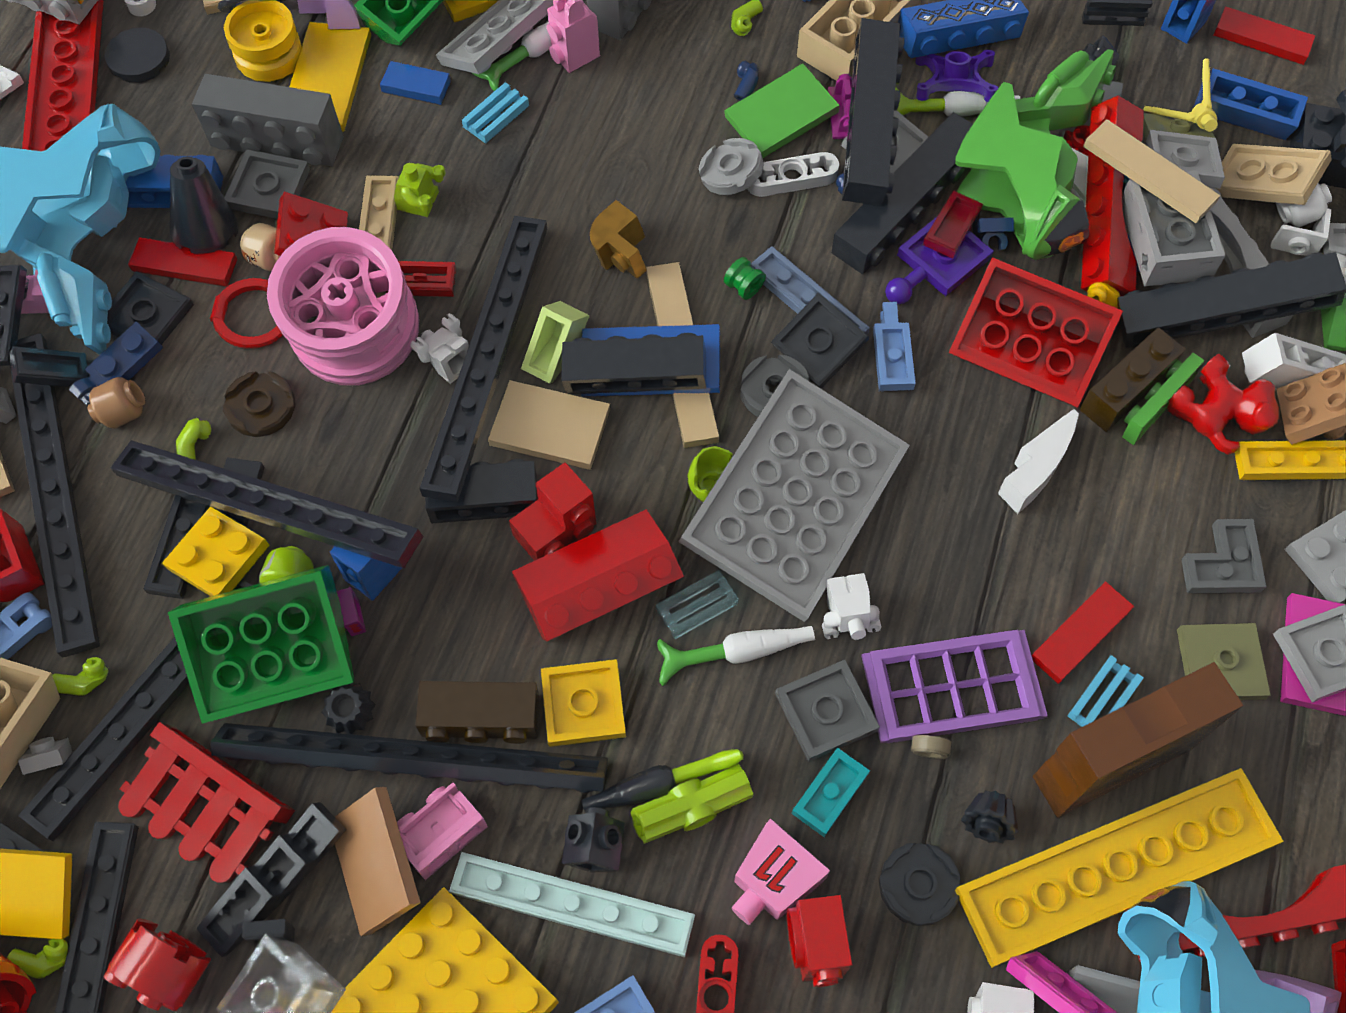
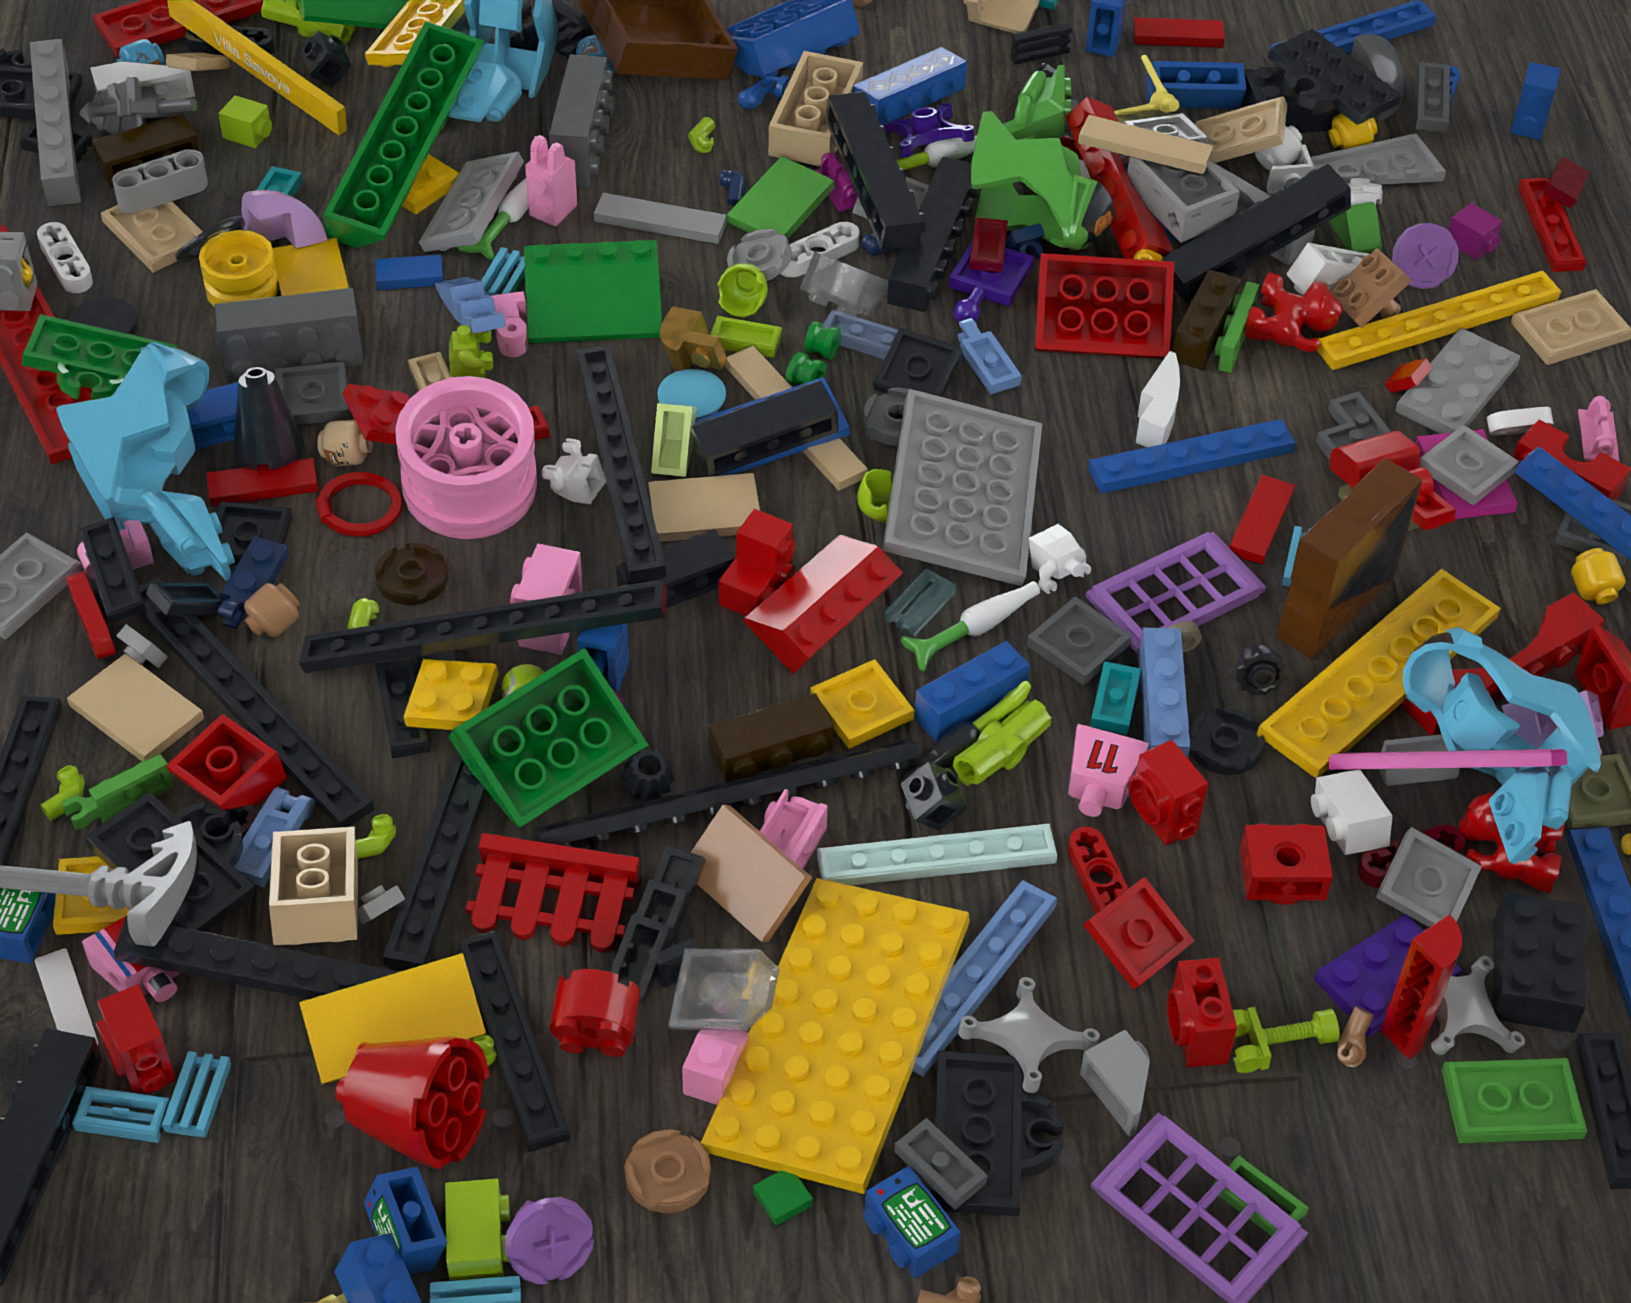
camera: 25 degrees left, 15 degrees down
none -> green plate [22,314,177,400]
none -> medium blue slope [435,277,506,333]
none -> bright pink leg [491,291,528,357]
none -> bright pink brick [510,543,583,655]
none -> green slope [524,240,662,343]
none -> light grey tile [594,193,727,244]
none -> medium azure dish [658,369,726,418]
none -> lime tile [710,316,782,358]
none -> lime hair [717,262,768,318]
none -> green wheel [786,352,826,385]
none -> clear slope [800,251,888,317]
none -> blue brick [914,641,1030,742]
none -> blue plate [1088,419,1296,493]
none -> medium blue brick [1138,627,1190,758]
none -> red plate [1330,430,1456,531]
none -> red tile [1385,358,1432,393]

